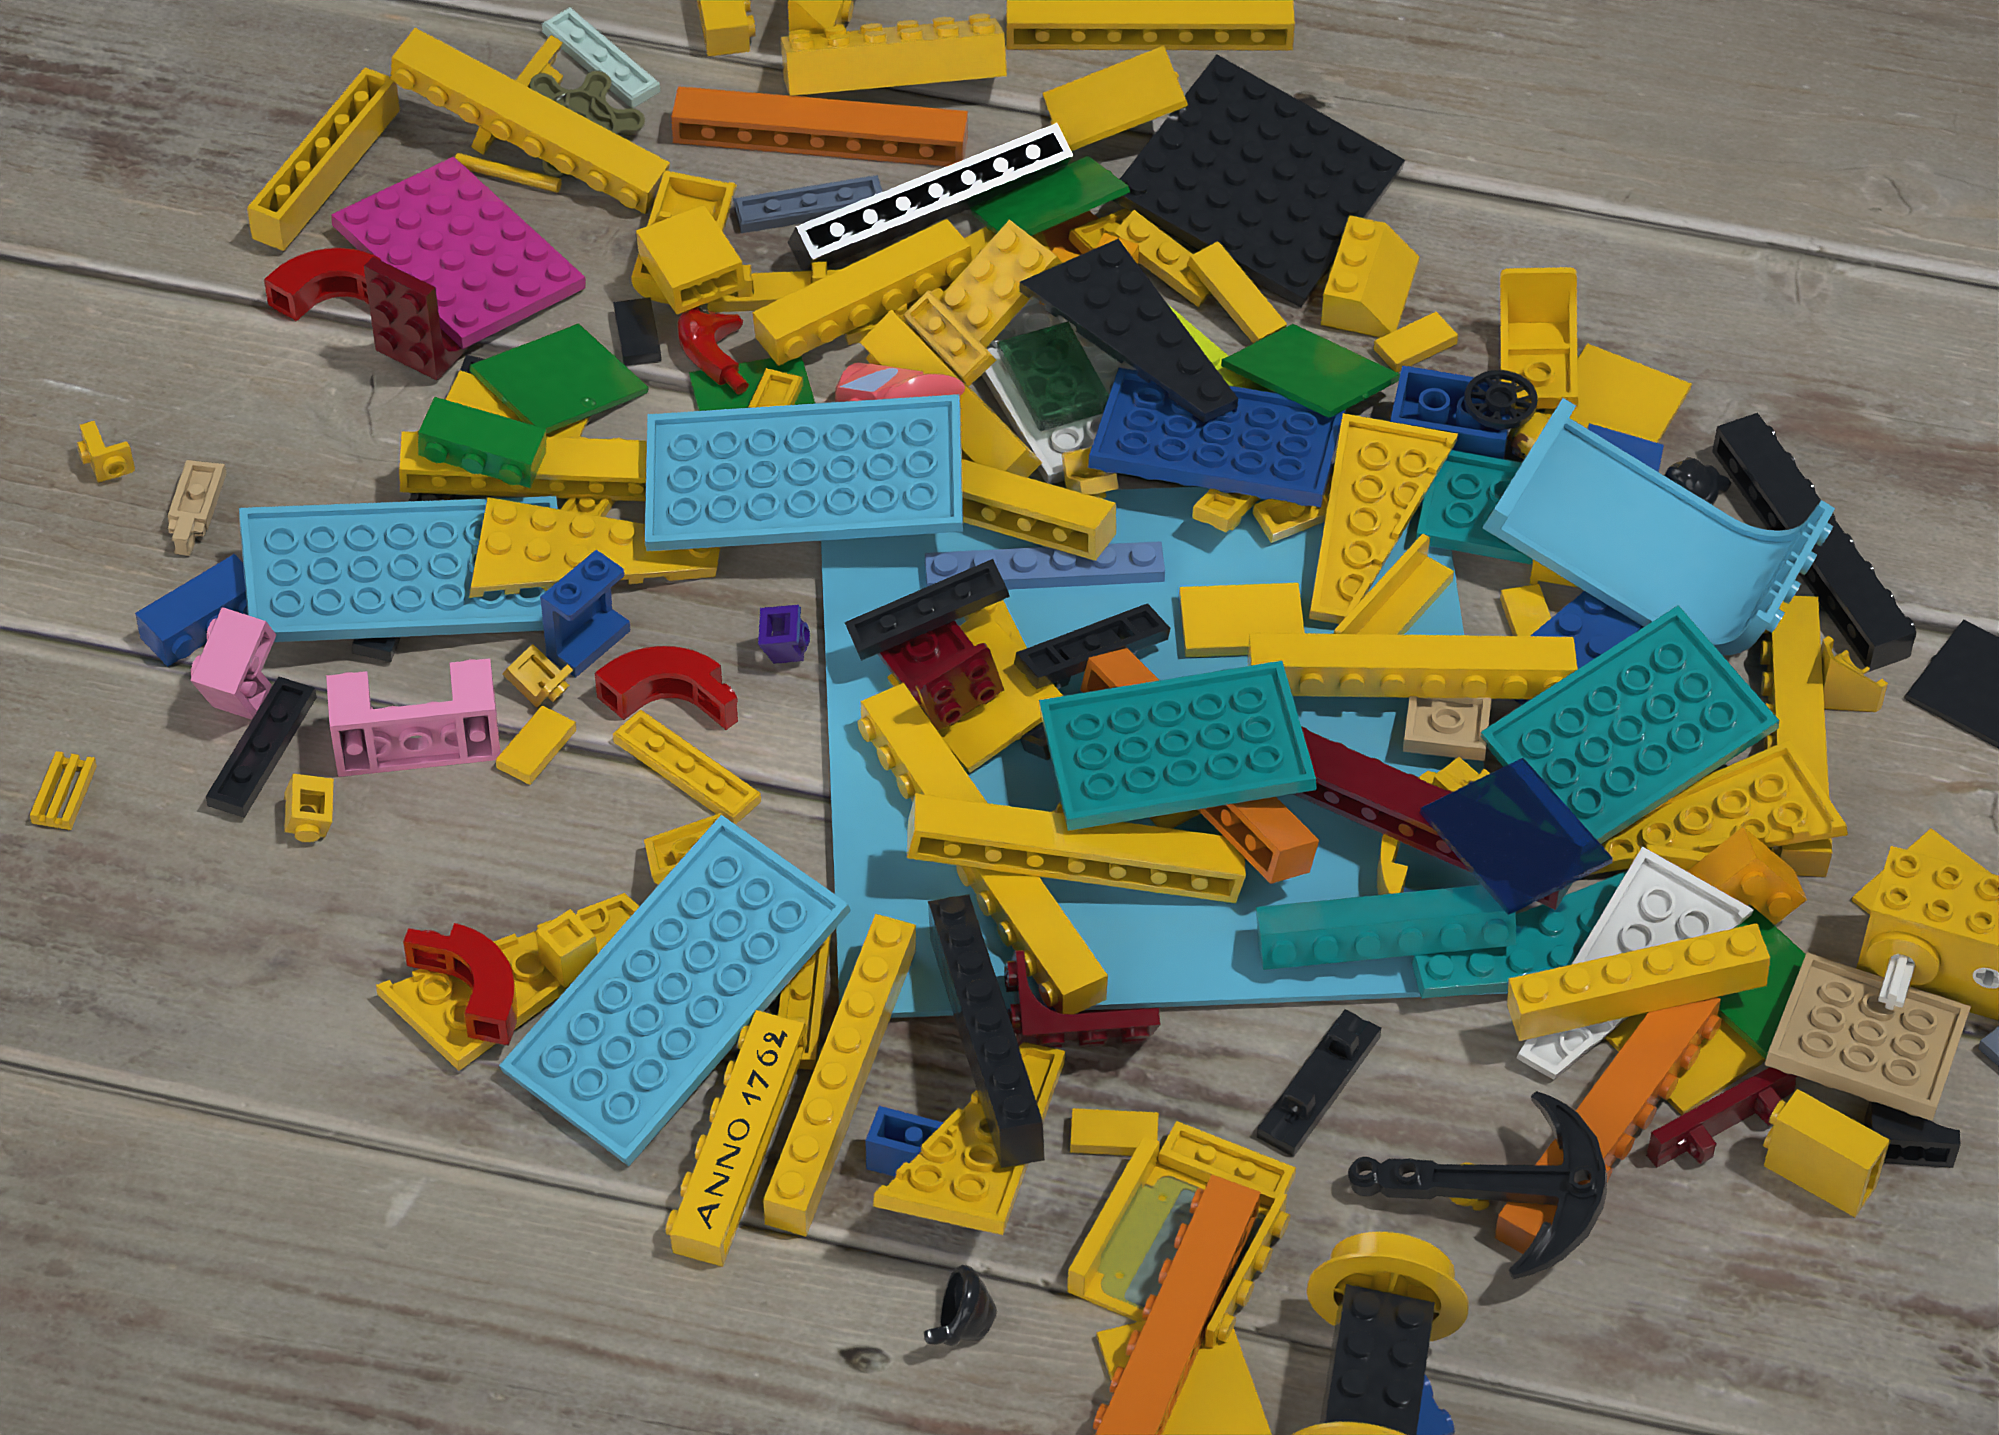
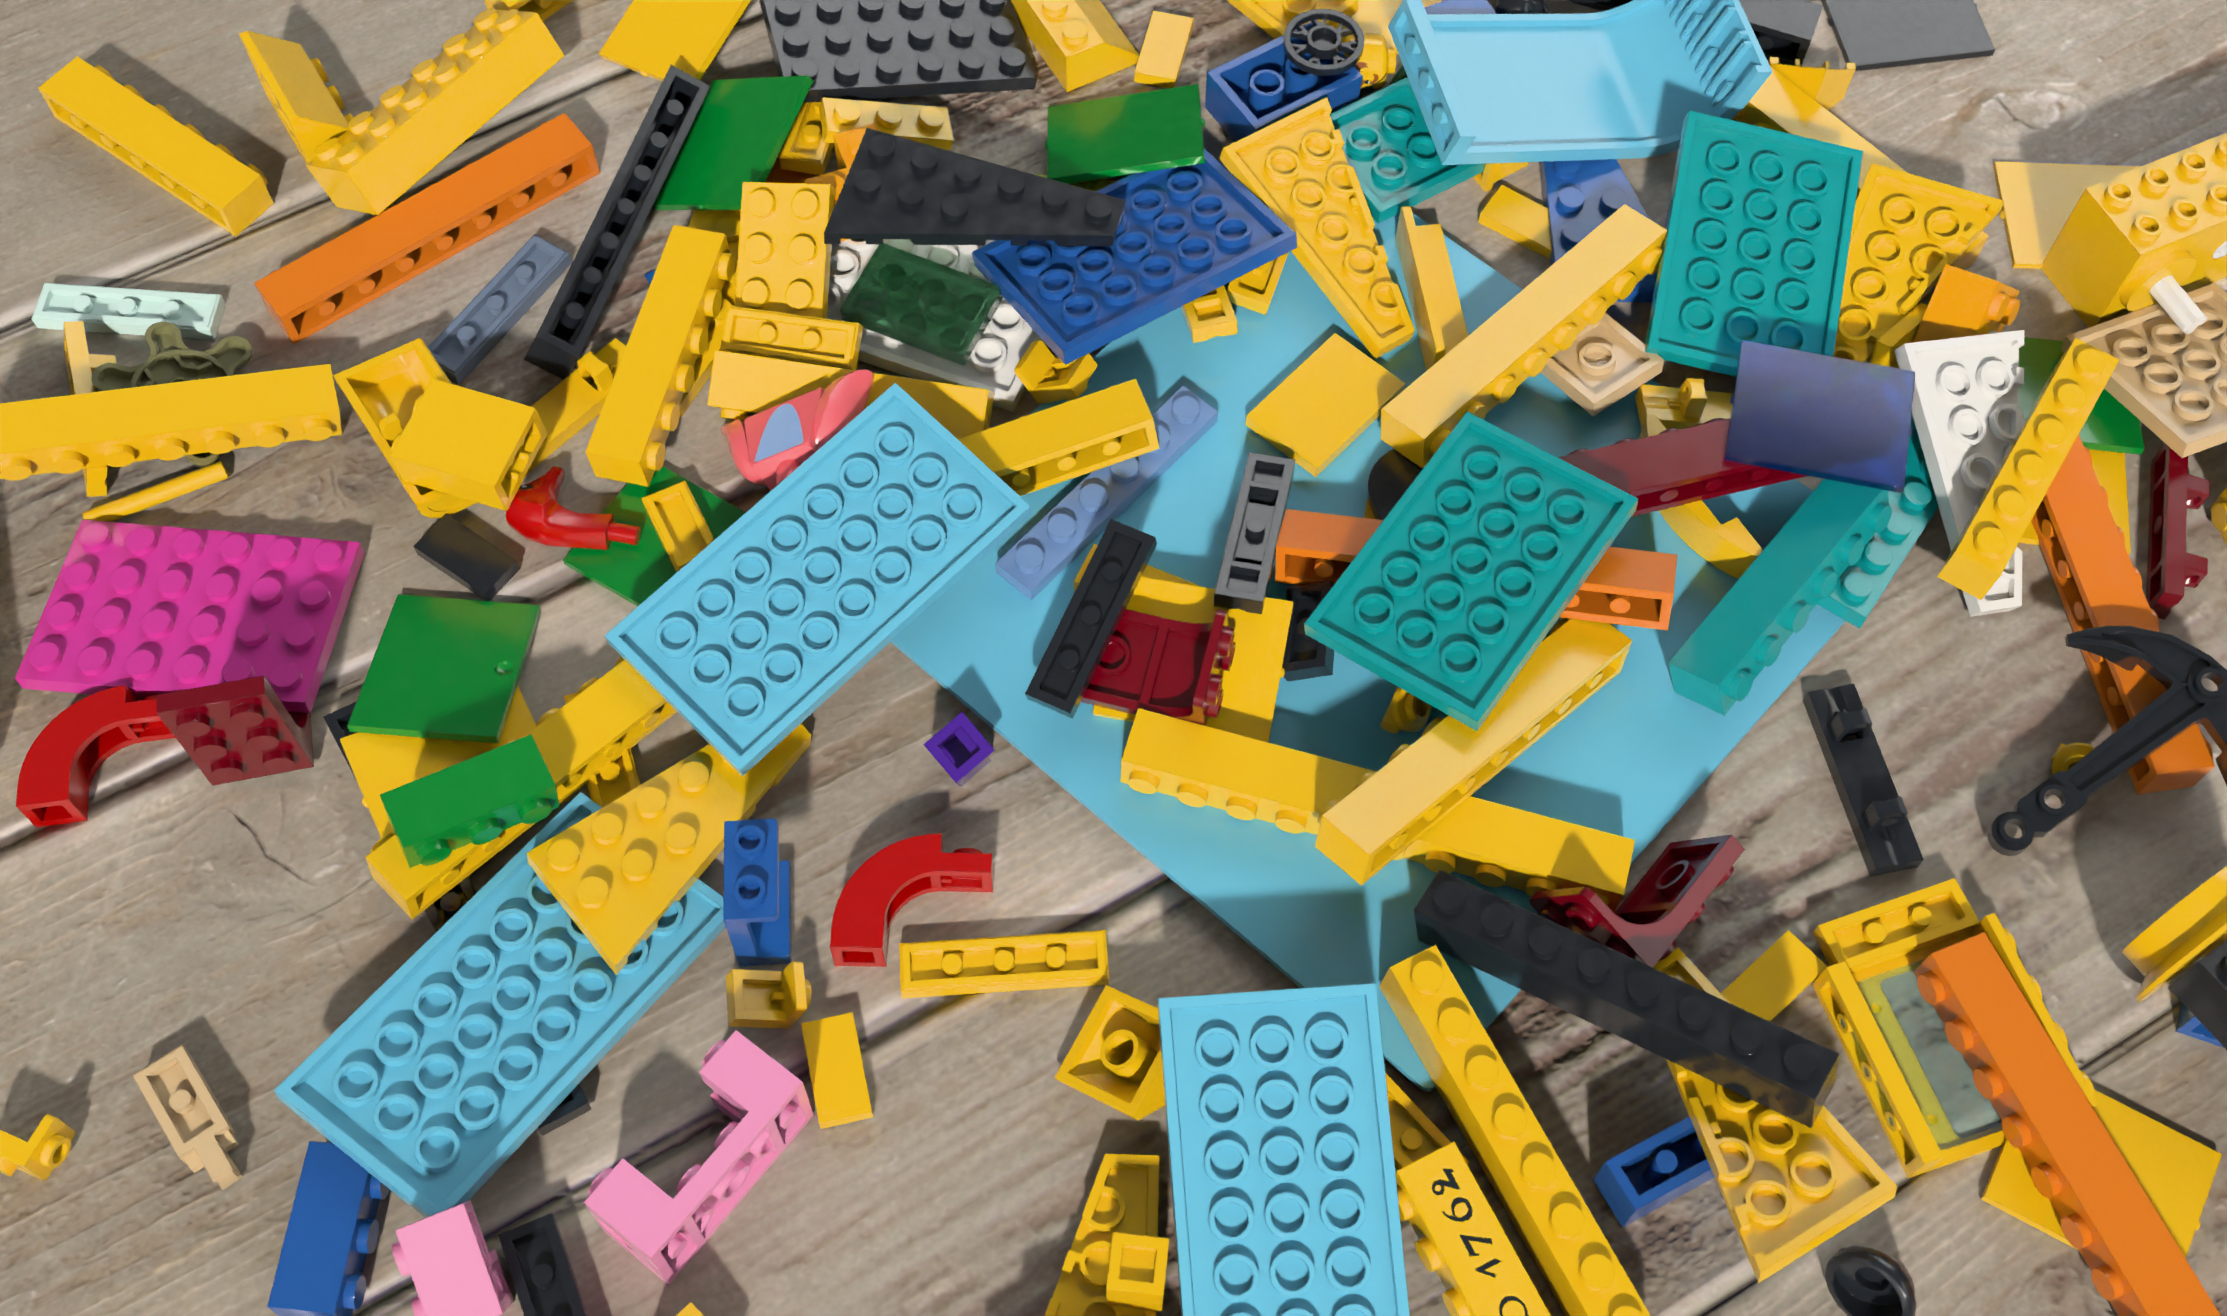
camera: 45 degrees left, 10 degrees up
yellow tile [1187,241,1287,343] -> none

